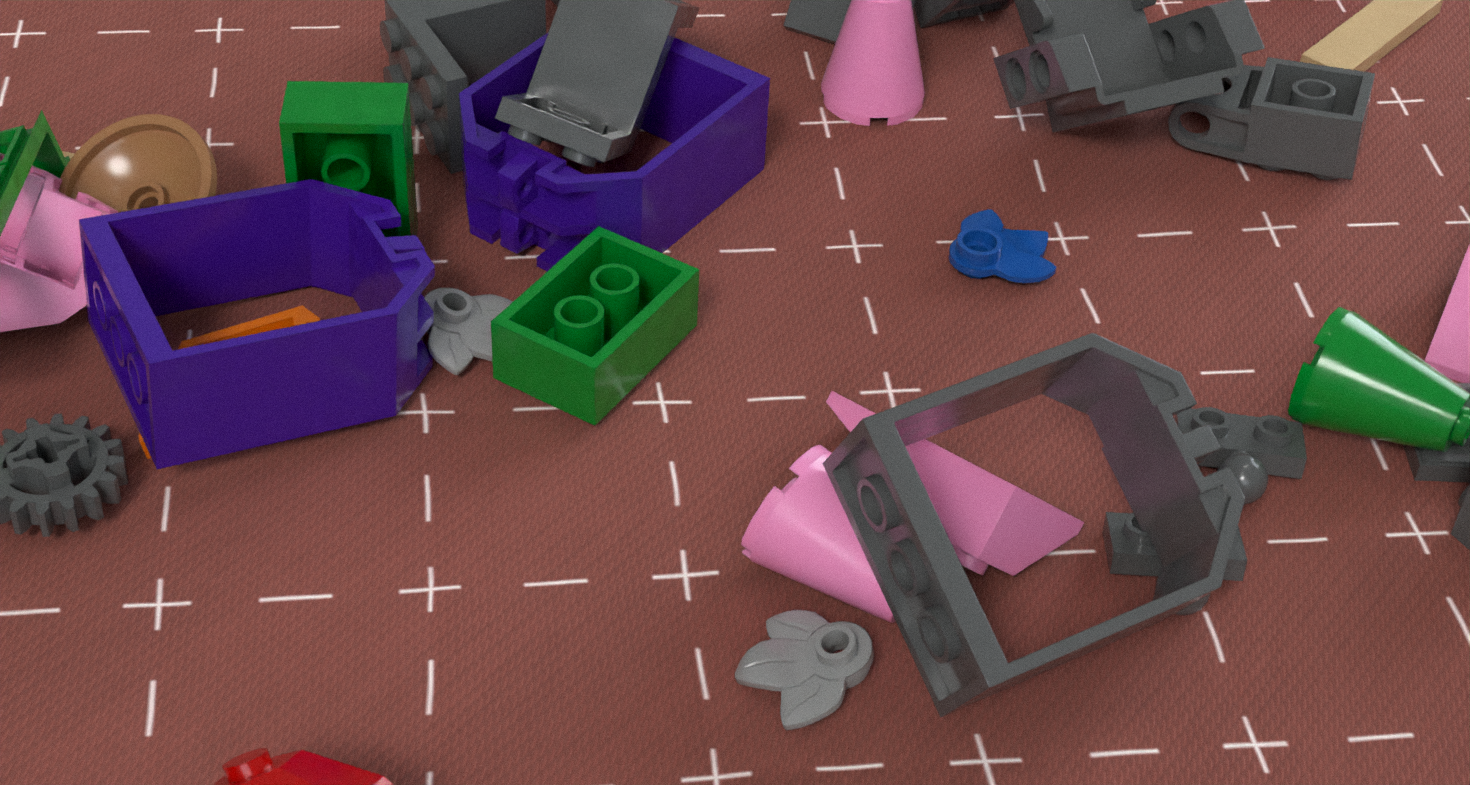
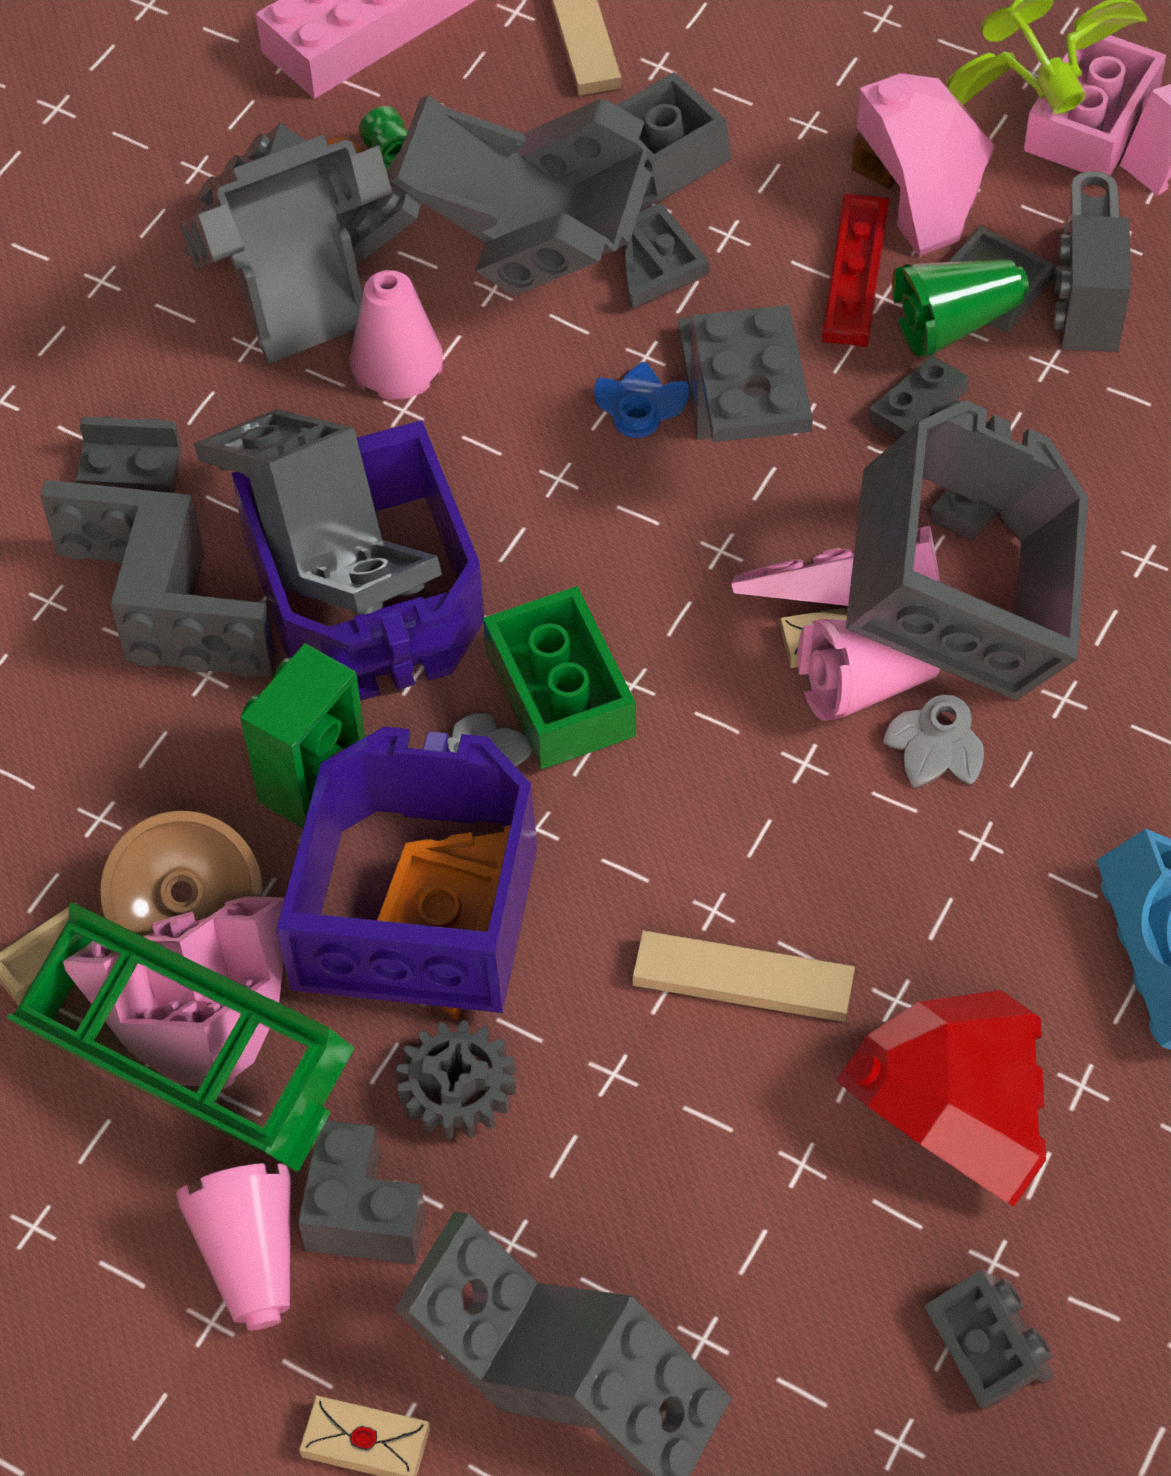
camera: 50 degrees left, 15 degrees up
none -> dark grey wing [624,203,709,309]
none -> tan tile [633,930,855,1022]
none -> dark grey bracket [678,305,813,442]
none -> red tile [821,194,889,347]

